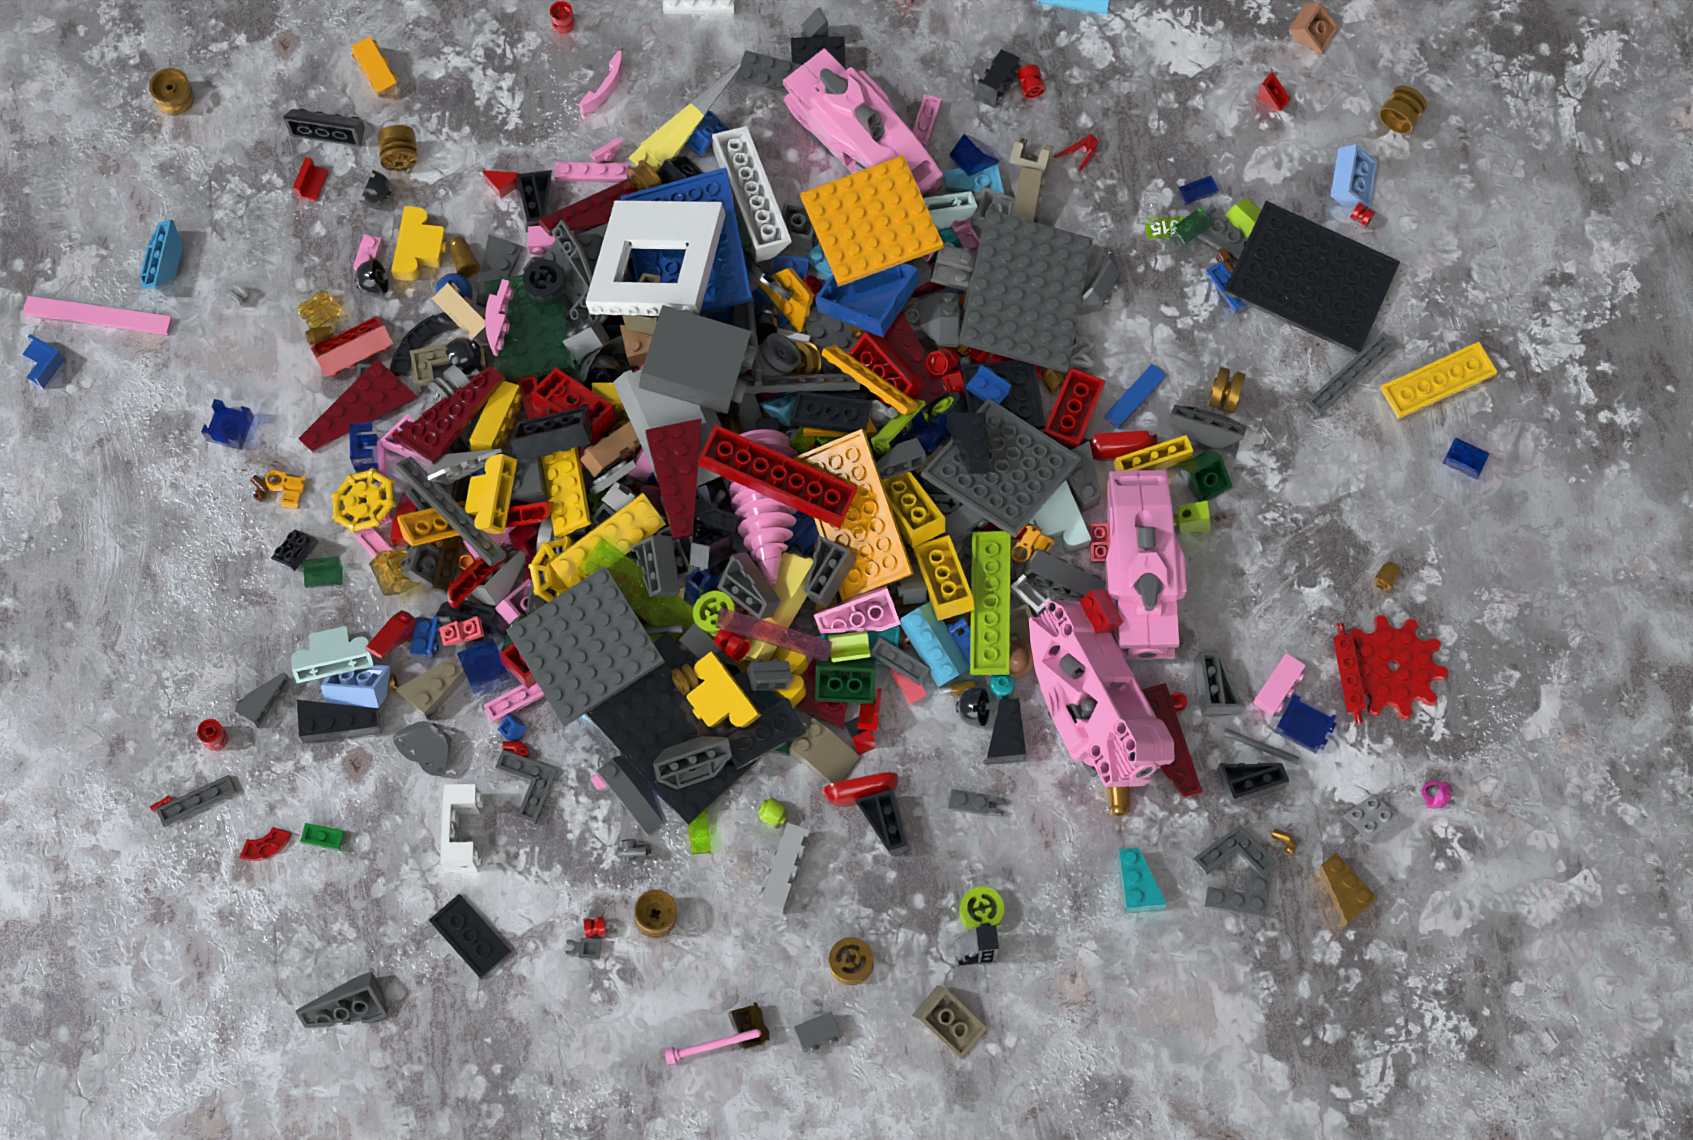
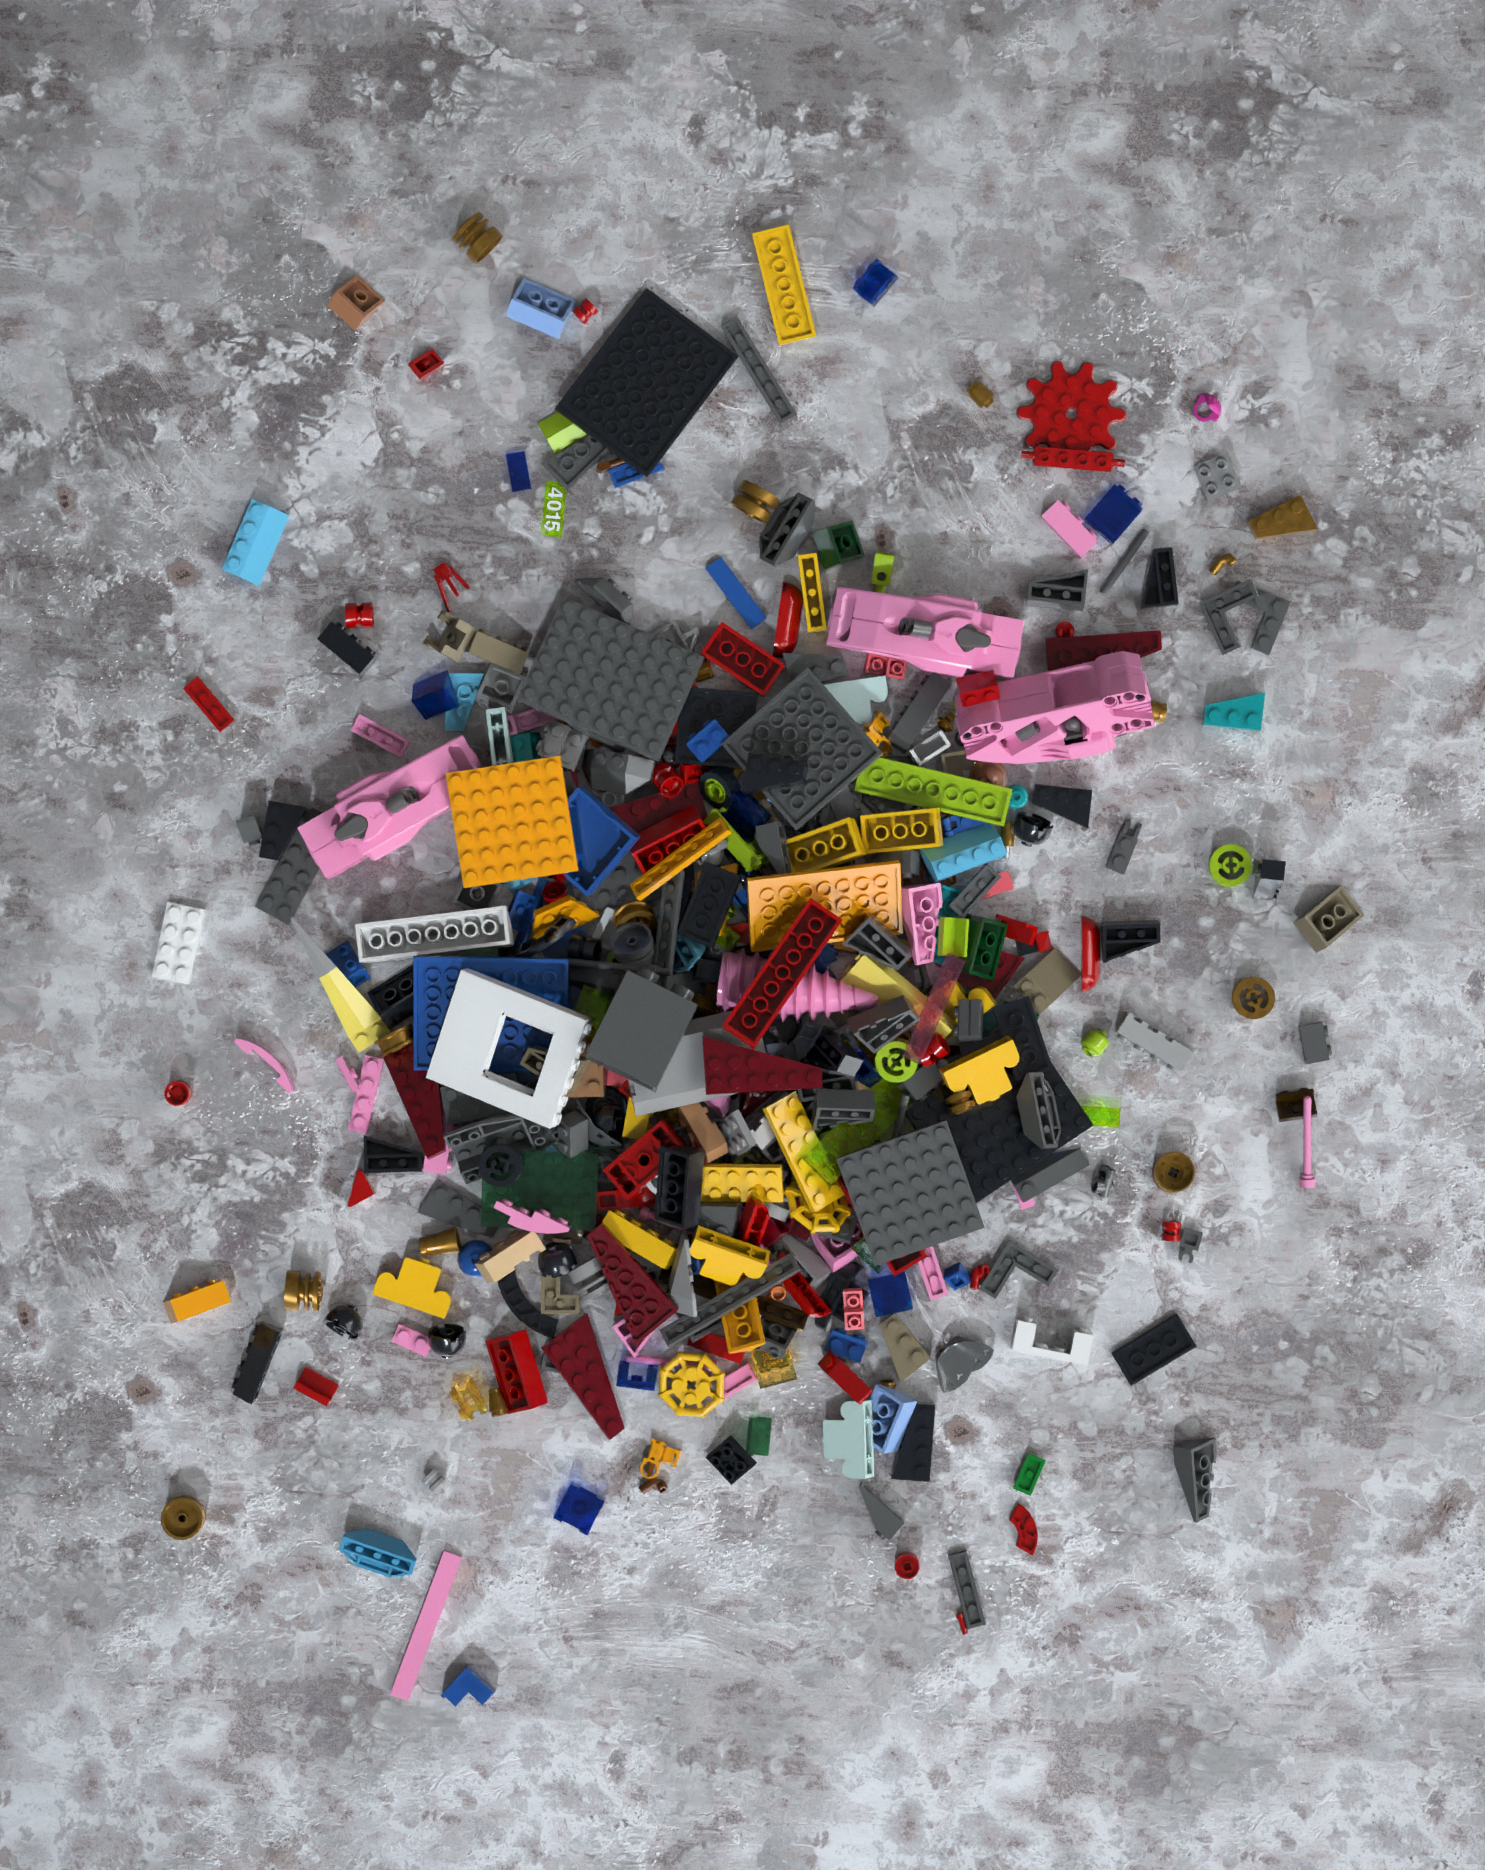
camera: 75 degrees left, 20 degrees up
clear green panel [1167,207,1213,244] -> none

